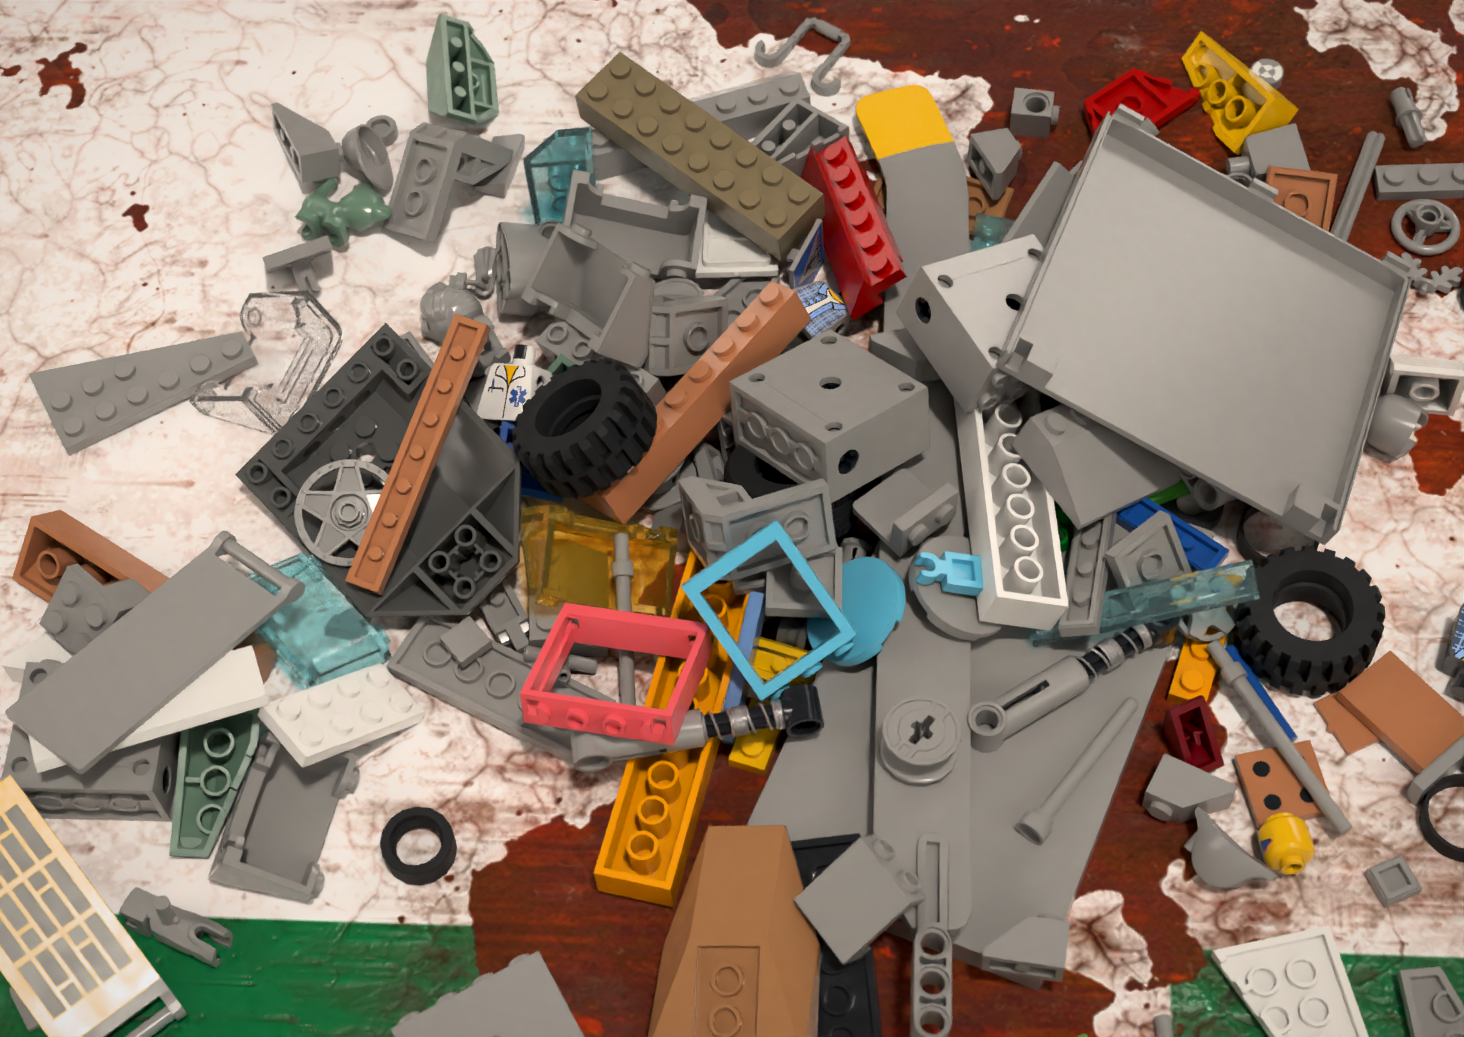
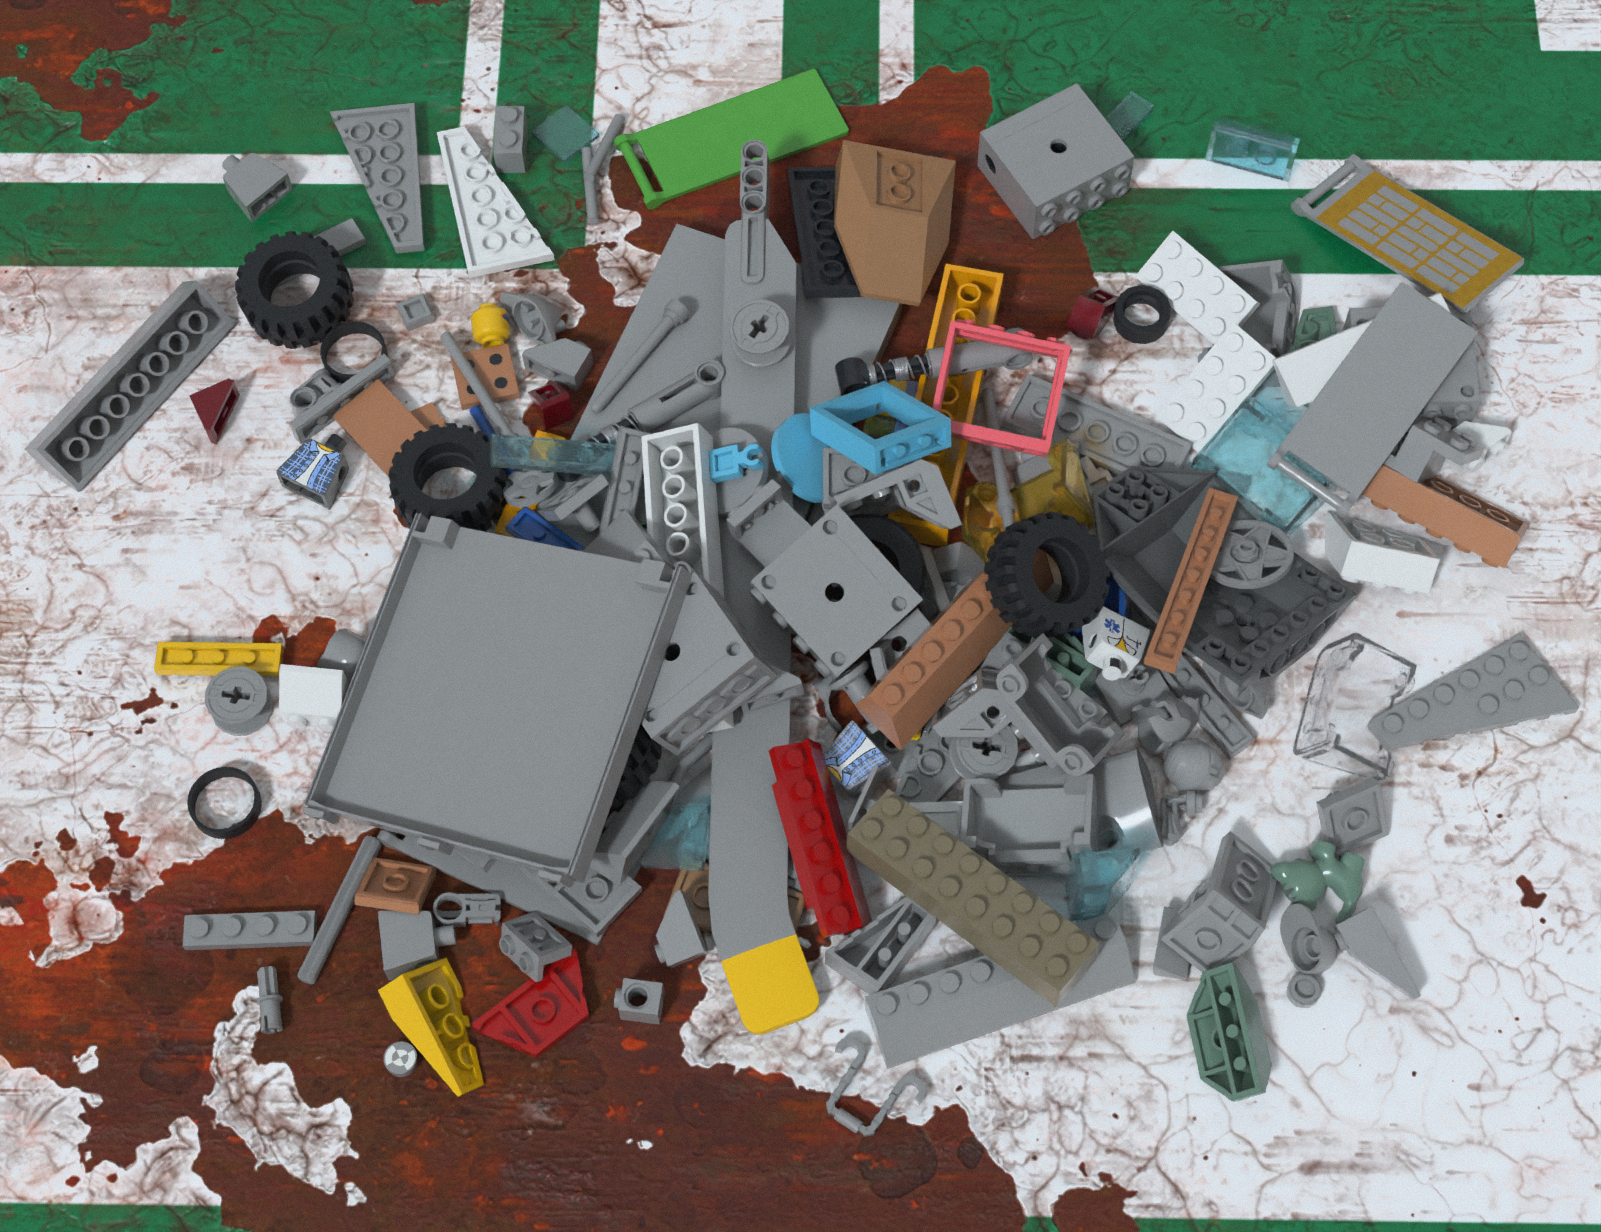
camera: 175 degrees right, 5 degrees up
light grey piece [119,887,233,968] -> none
light grey tile [439,616,493,668] -> none
light grey panel [794,834,926,964] -> none
light grey slope [981,914,1070,982] -> none
light grey piece [1391,199,1461,255] -> none
light grey animal [1401,252,1462,295] -> none
none -> dark red slope [1066,286,1118,340]
none -> white plate [1135,231,1260,344]
none -> white wedge [1325,511,1440,595]

